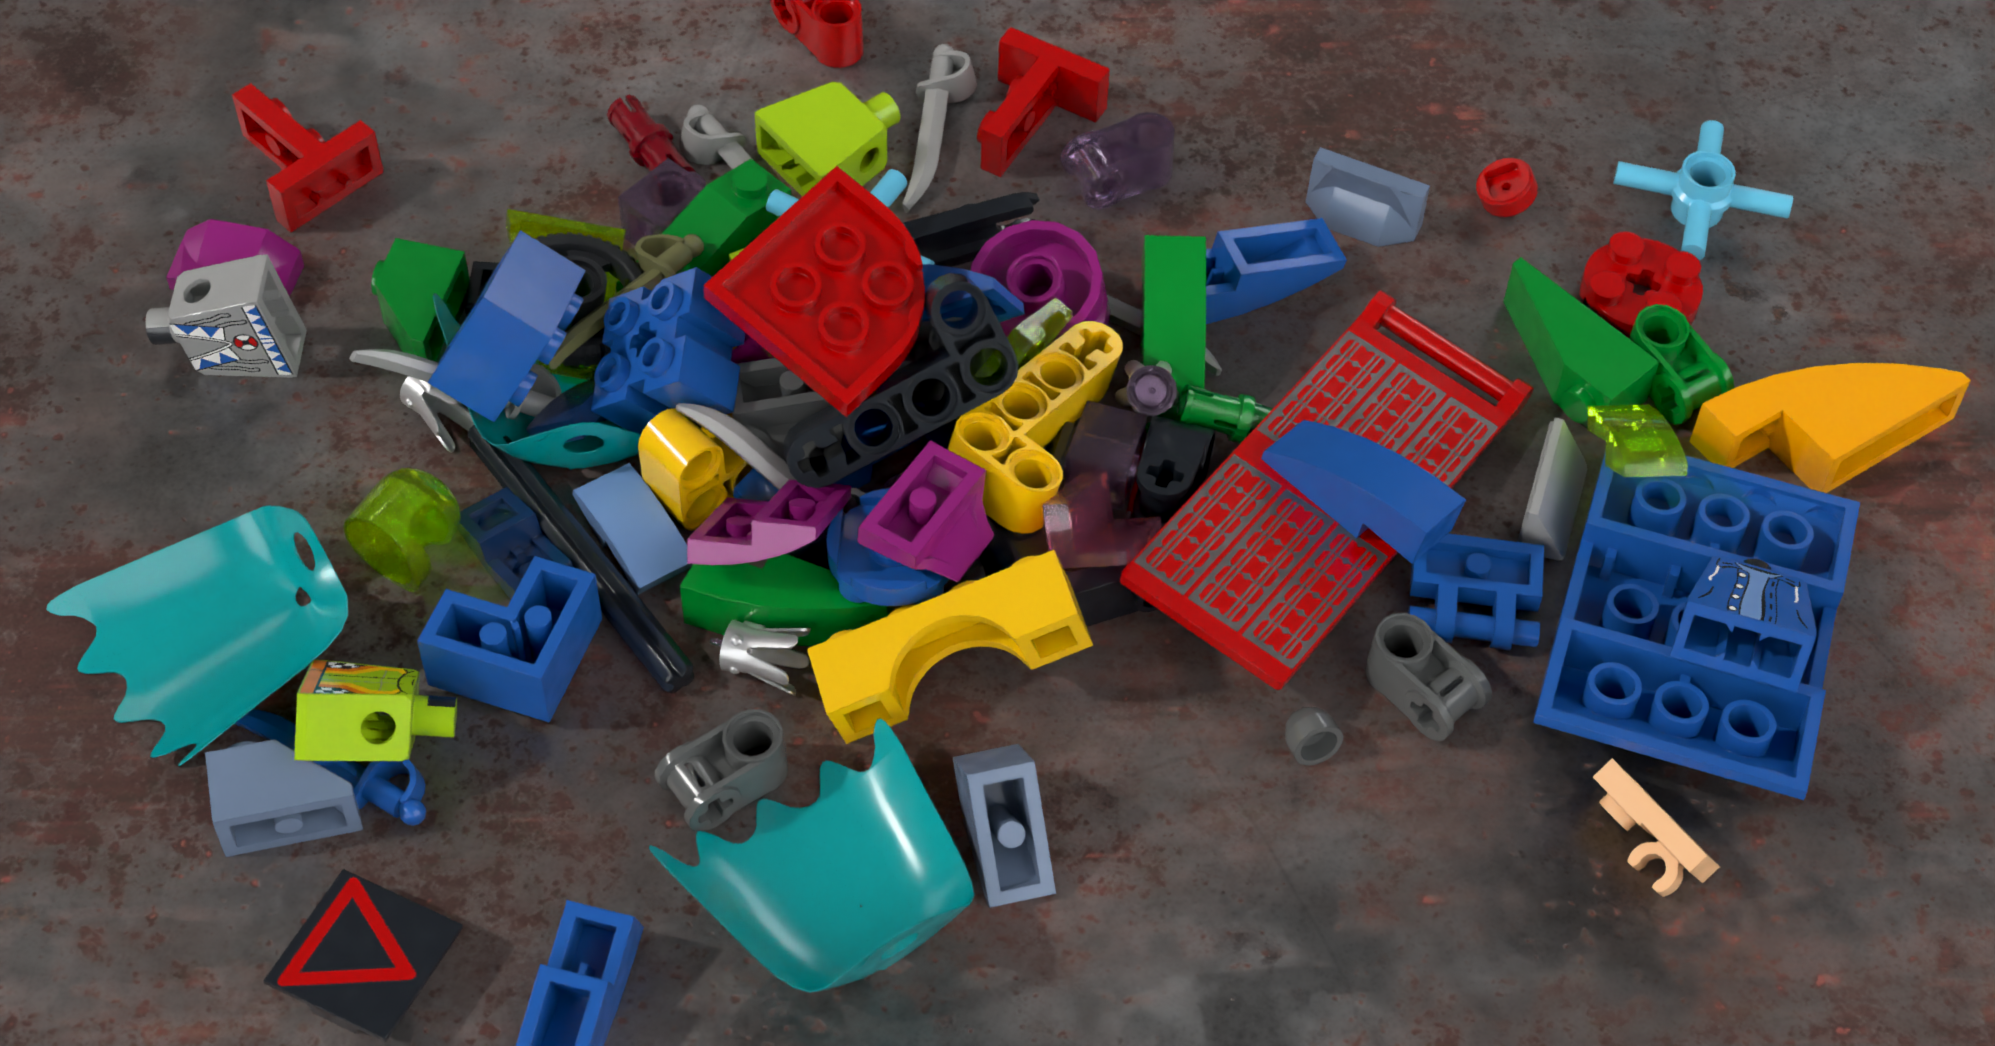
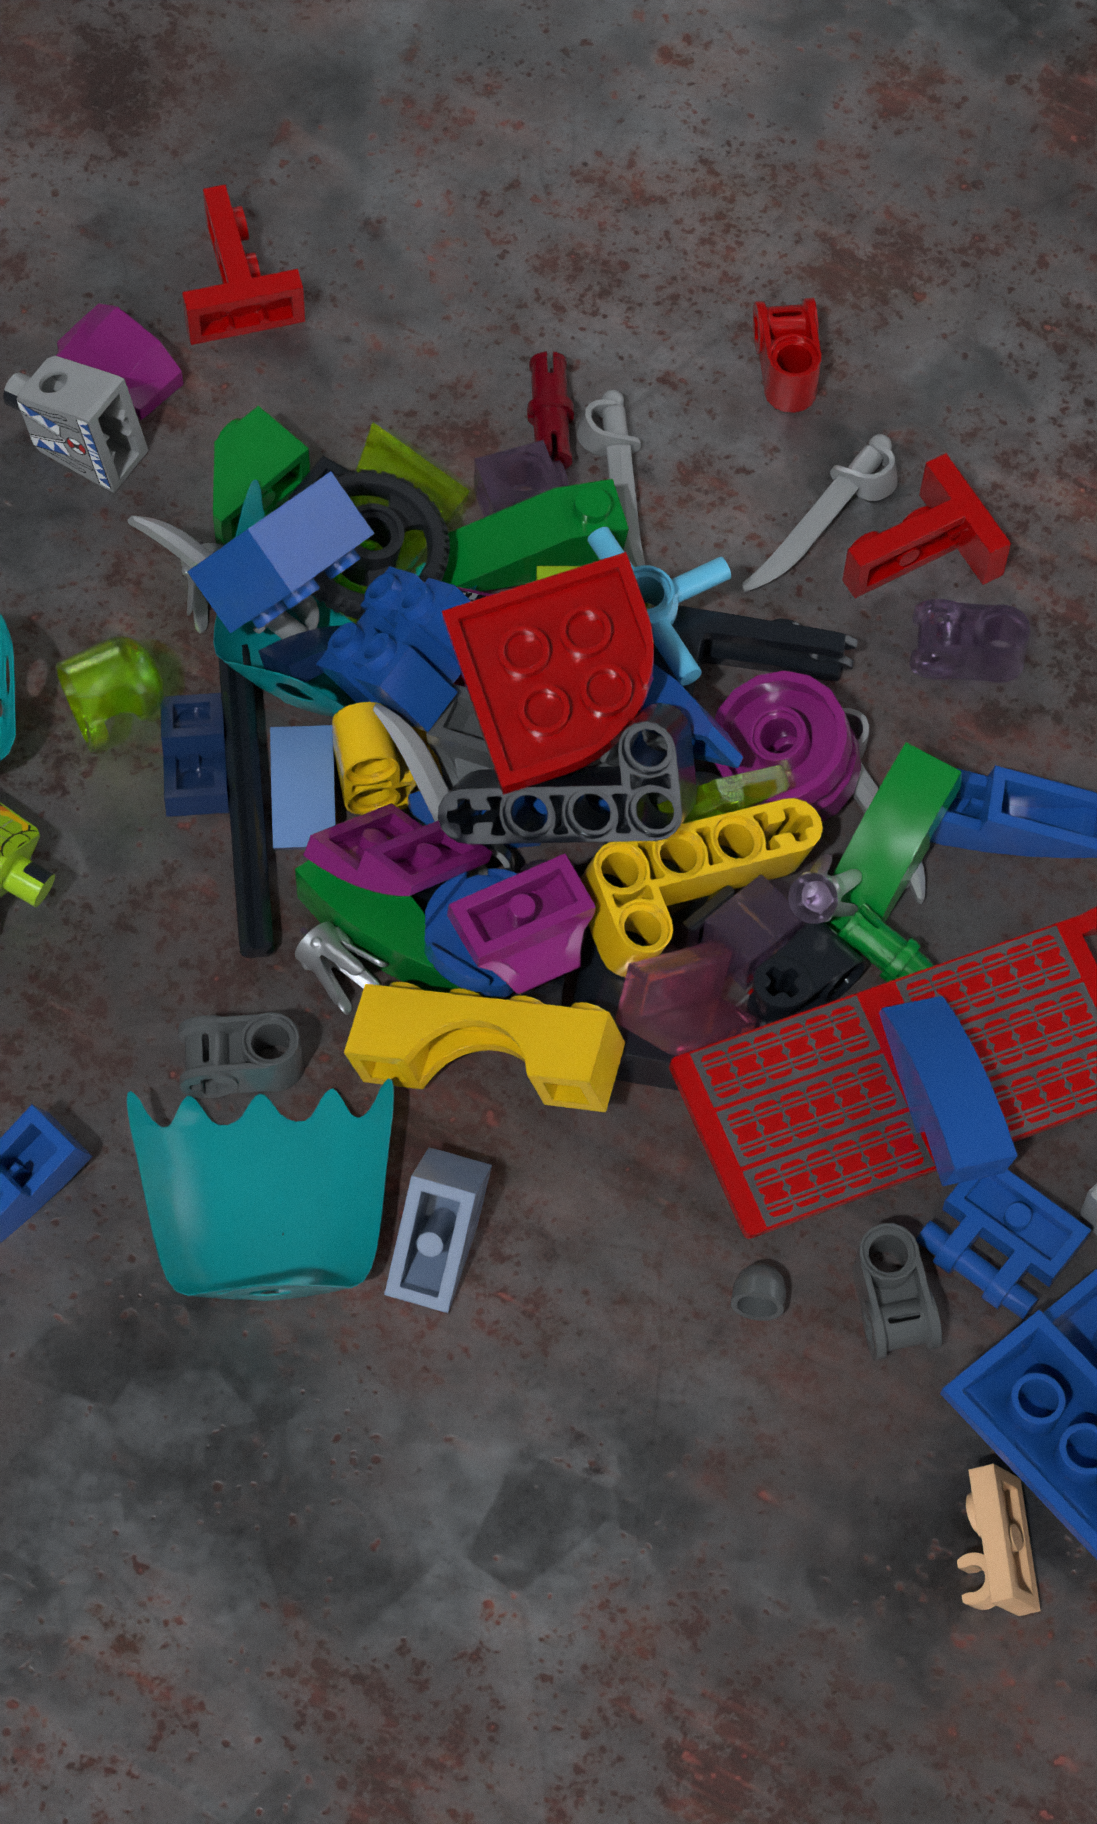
camera: 30 degrees right, 10 degrees up
blue brick [417,556,602,723] -> none
olive sword [548,234,704,370] -> none
lime torso [754,81,900,196] -> none

